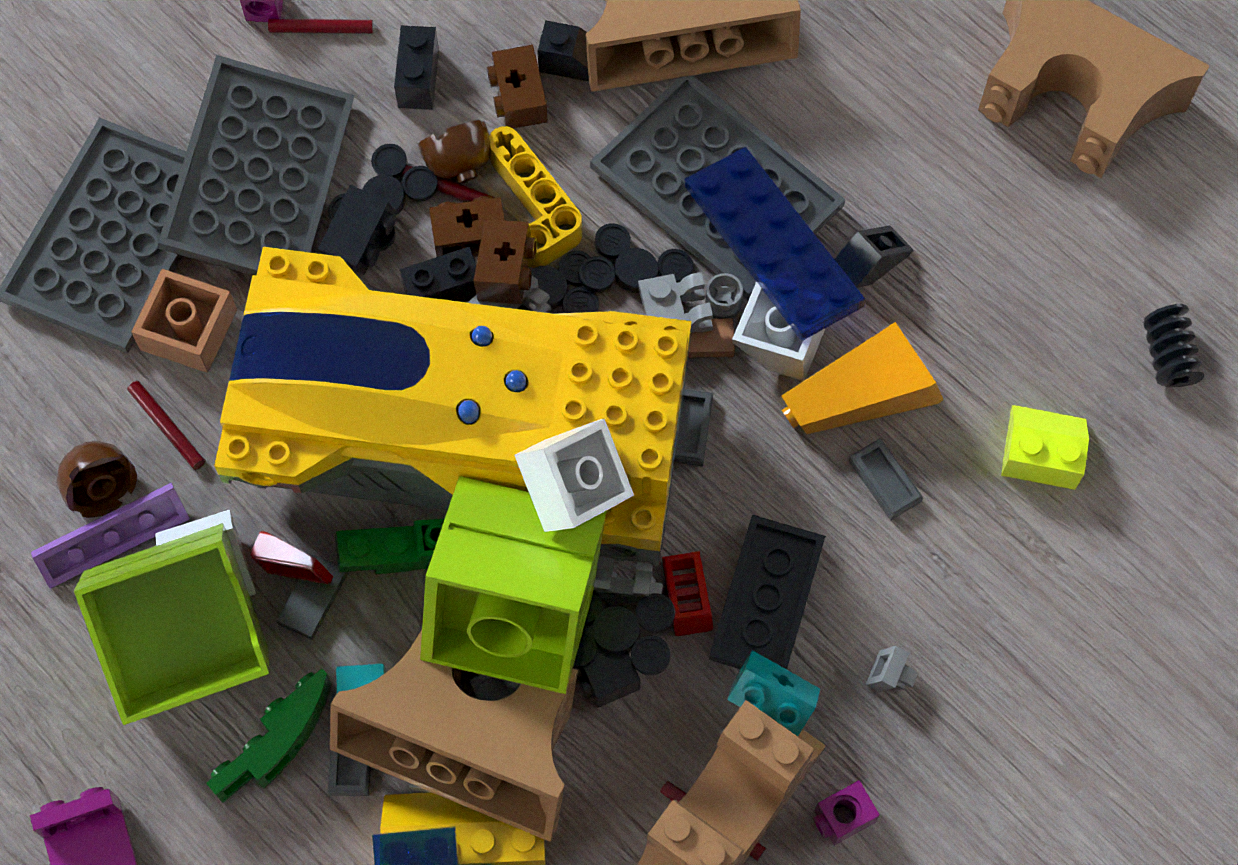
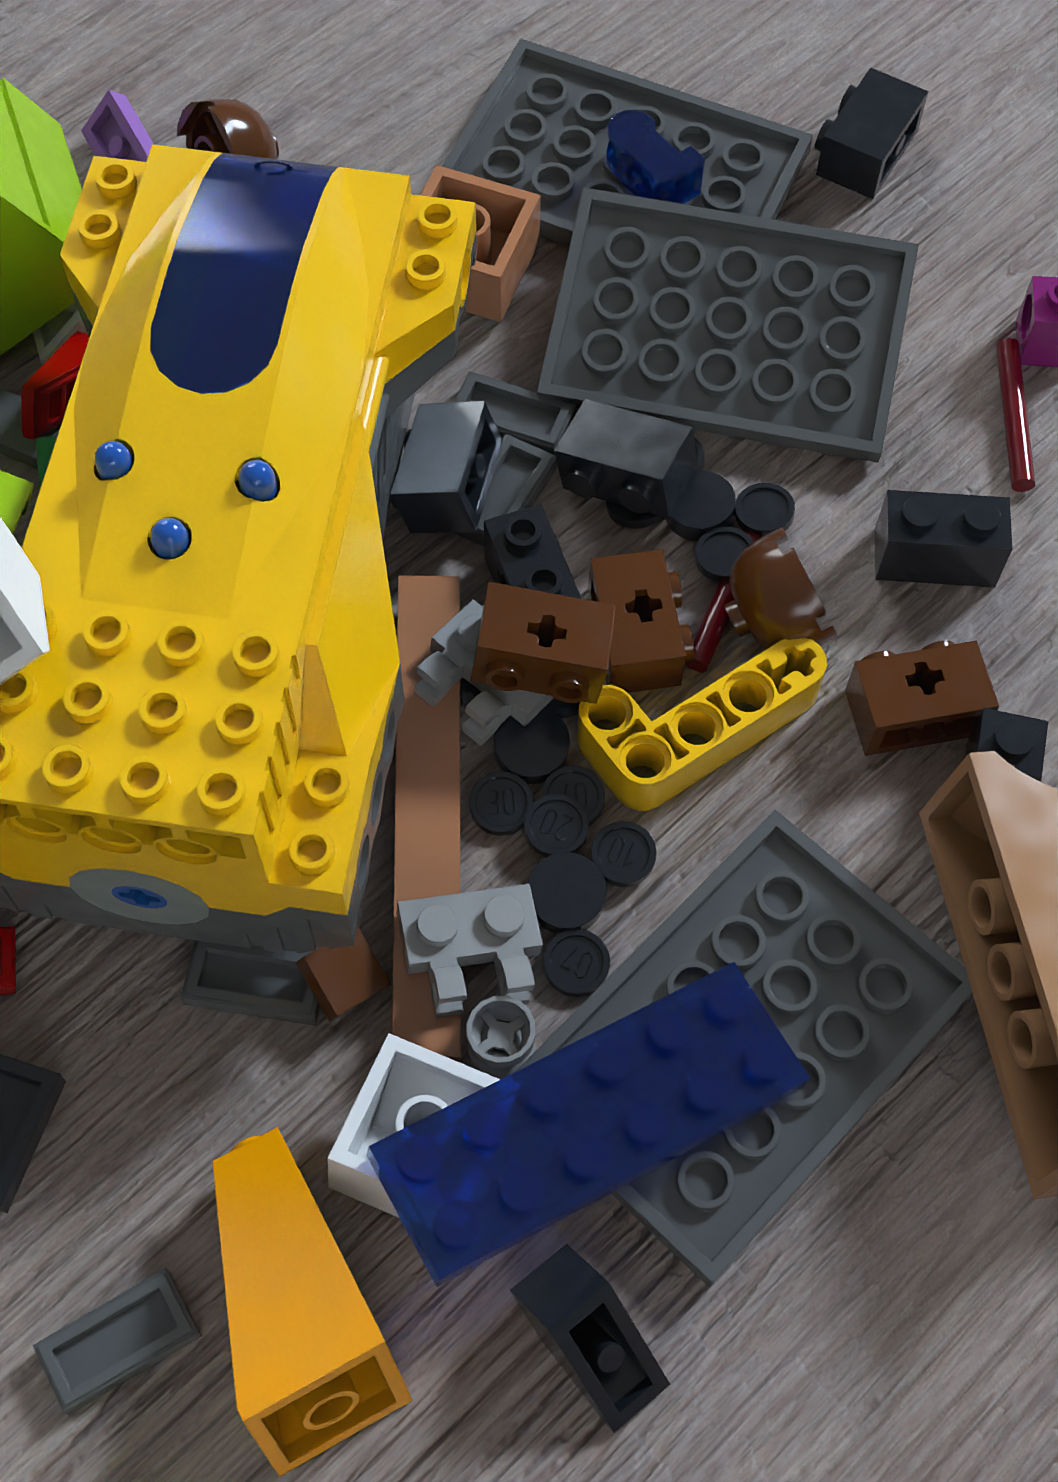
camera: 90 degrees right, 5 degrees down
none -> reddish brown tile [295,926,391,1021]
none -> clear blue leg [606,110,705,204]
none -> black brick [814,67,928,199]

